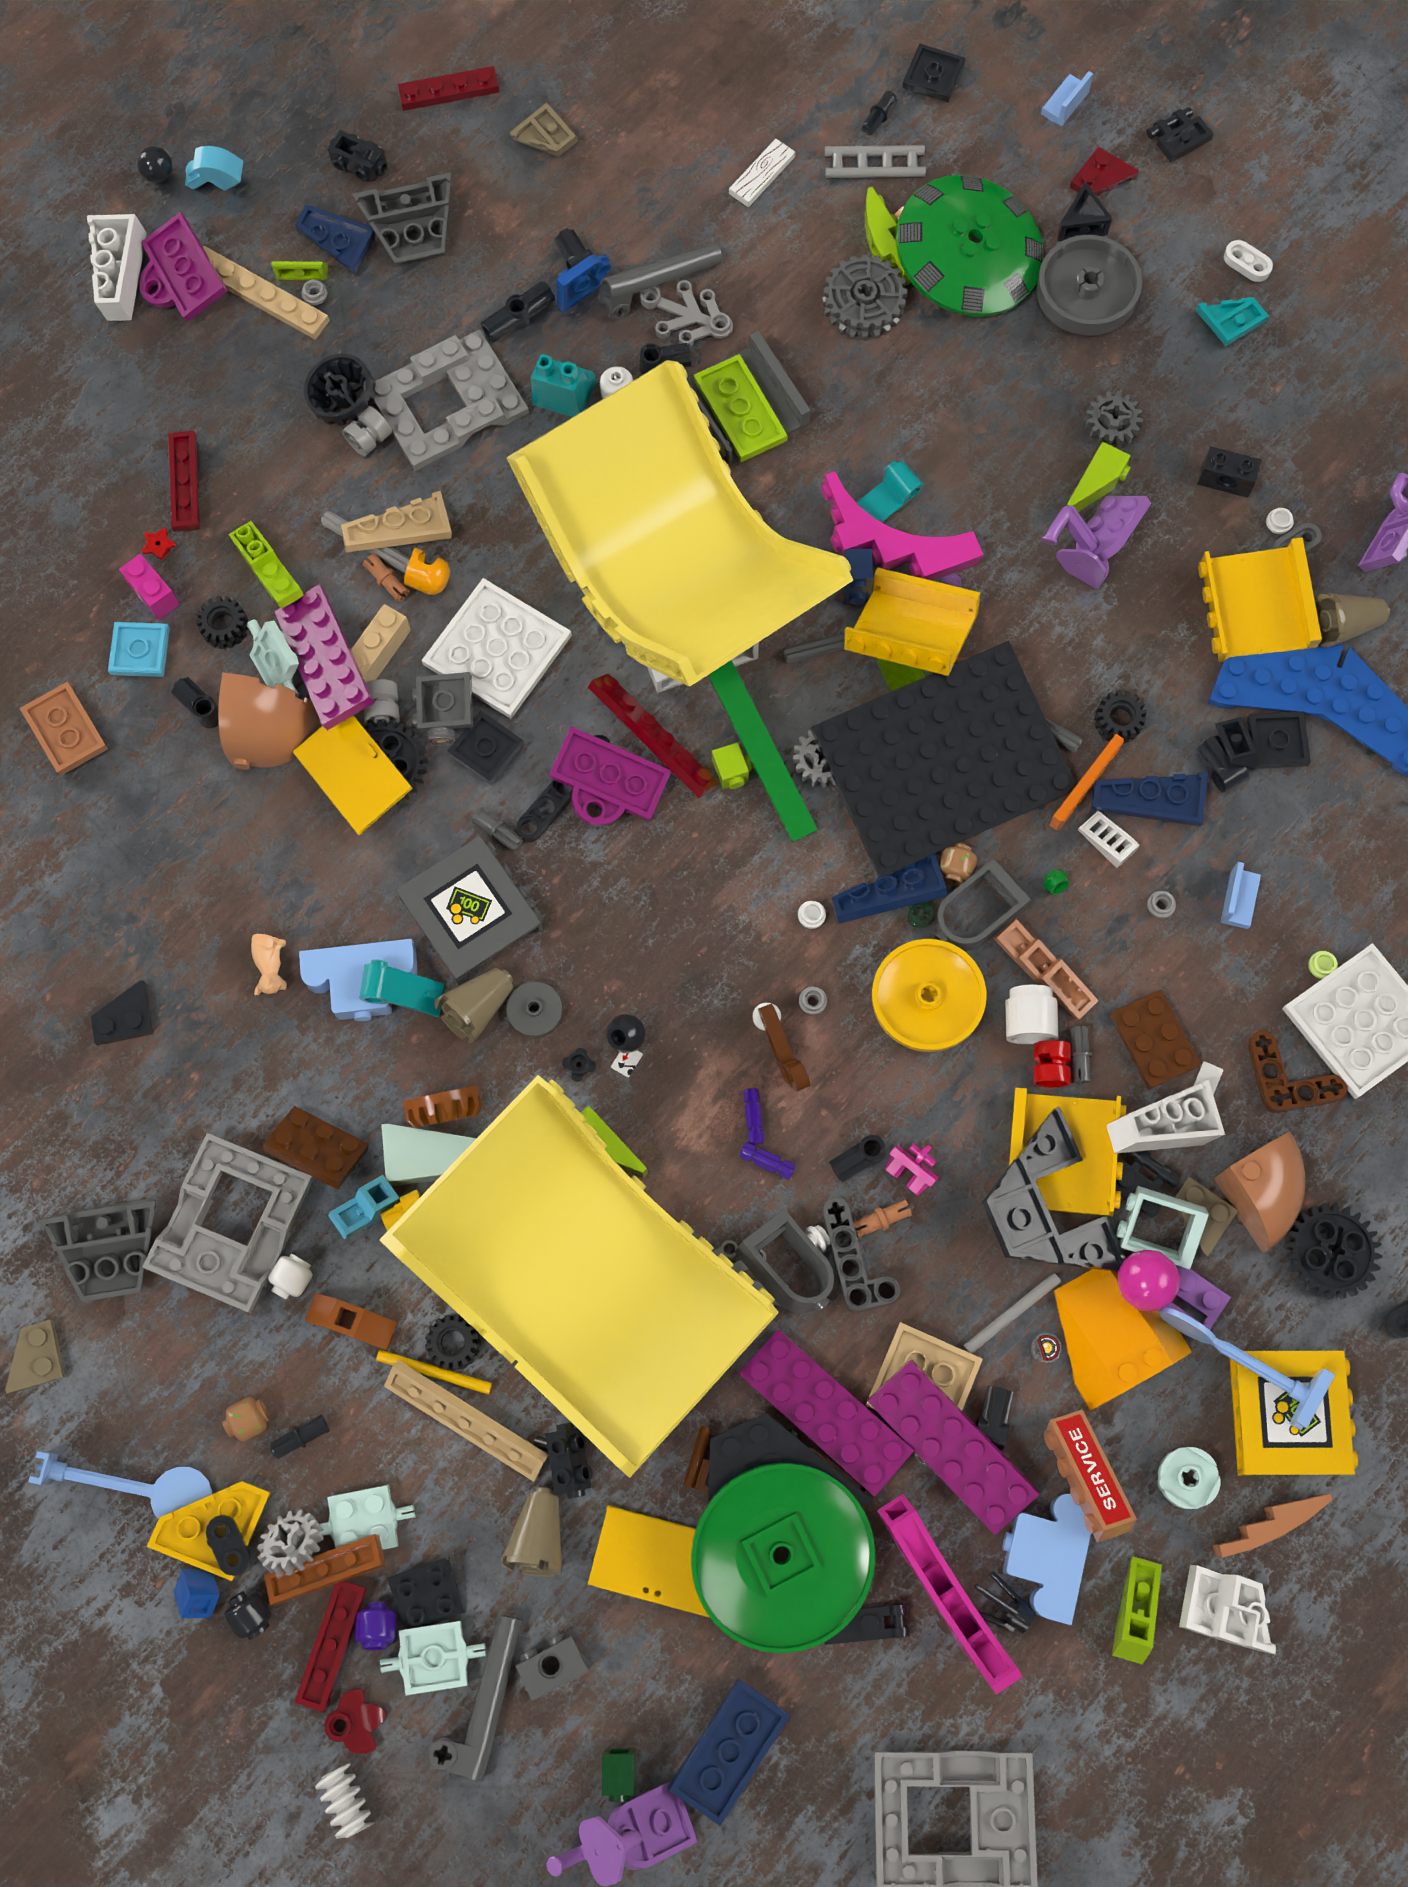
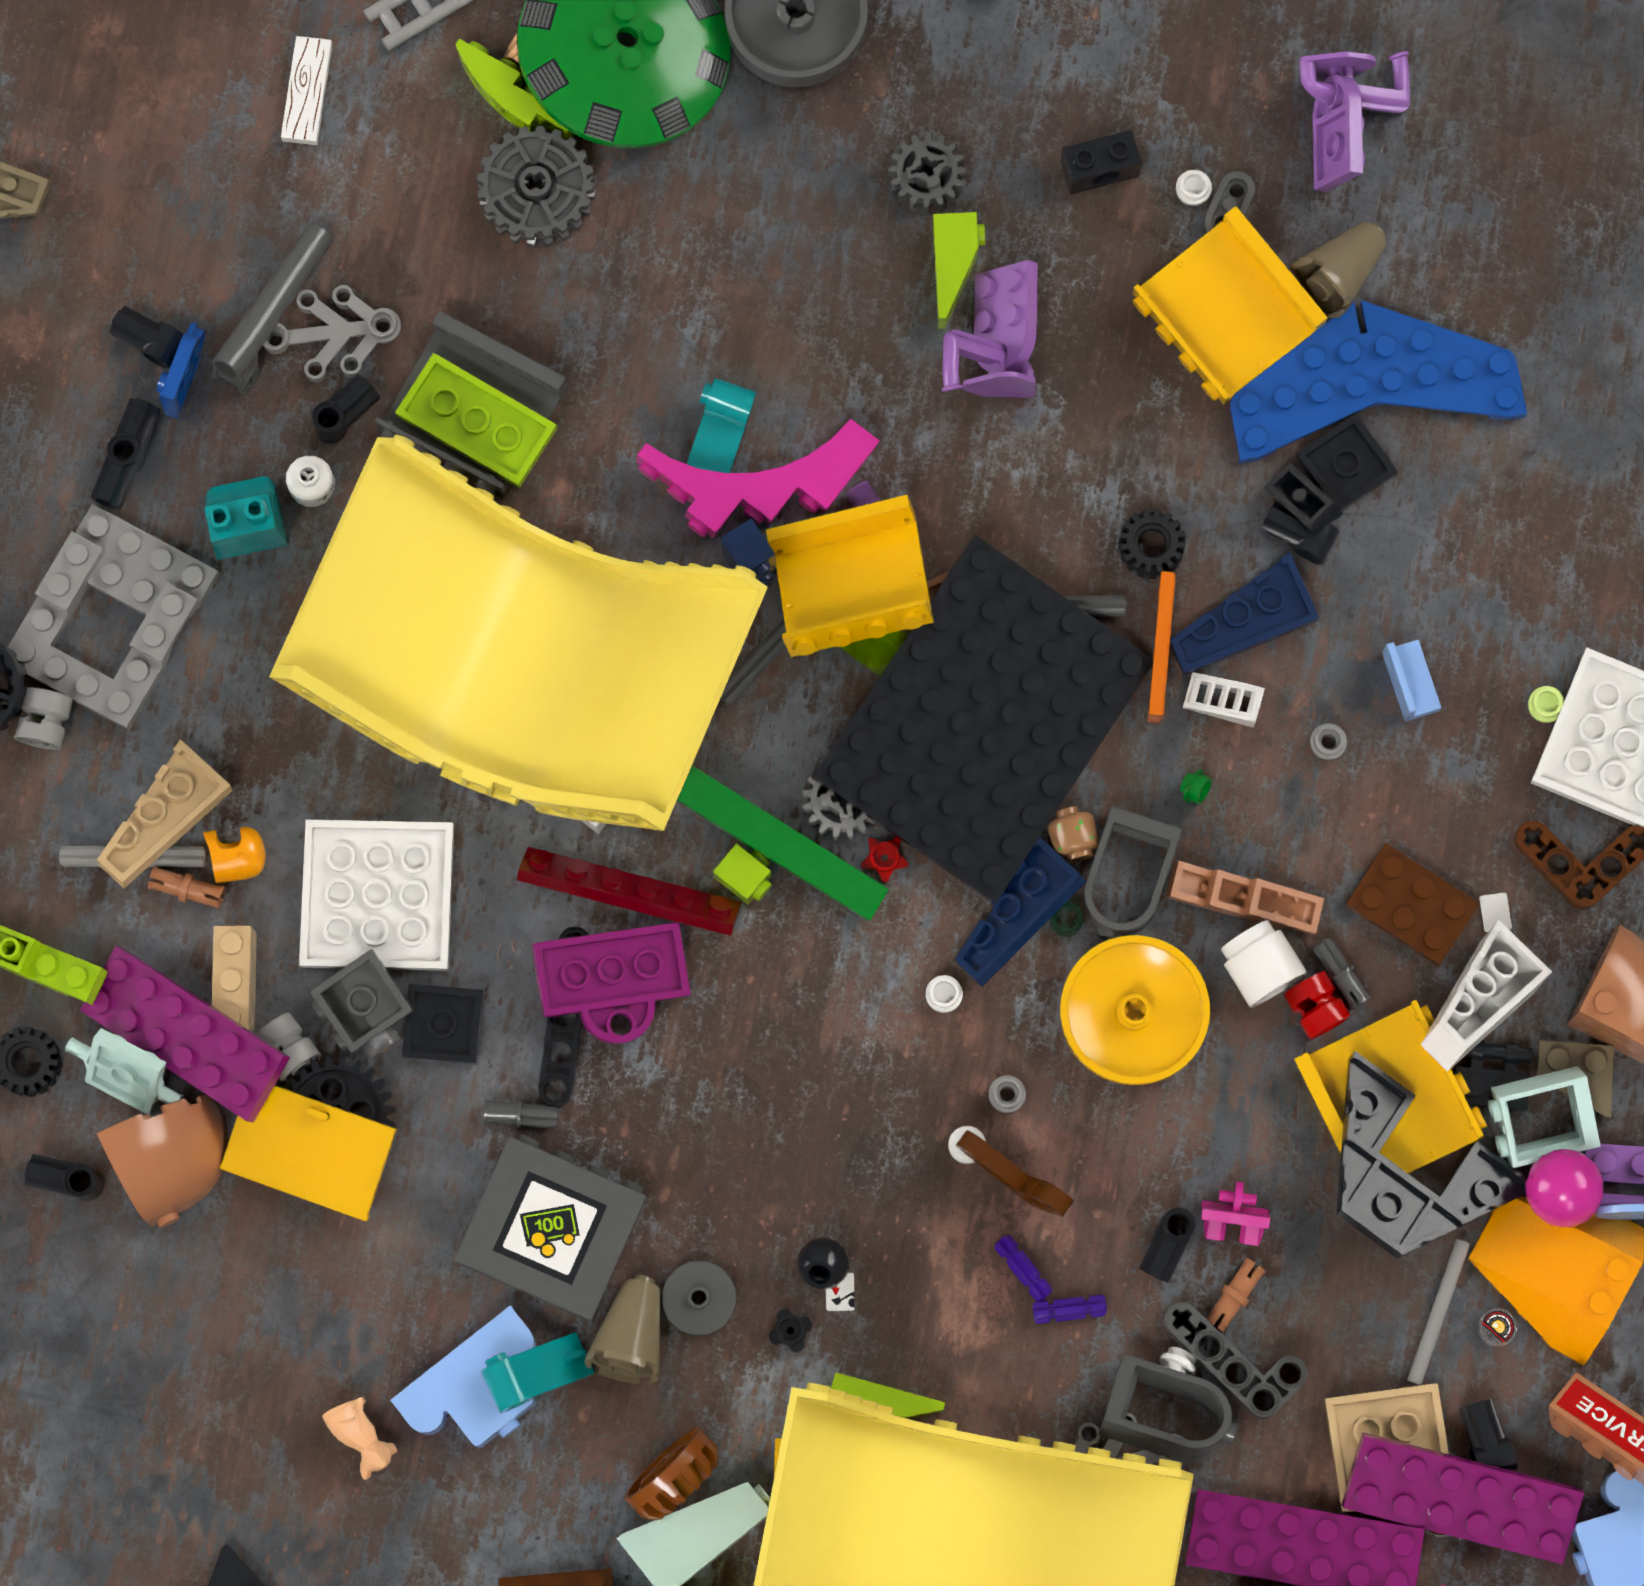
camera: 30 degrees left, 5 degrees up
none -> red plate [861,837,909,883]

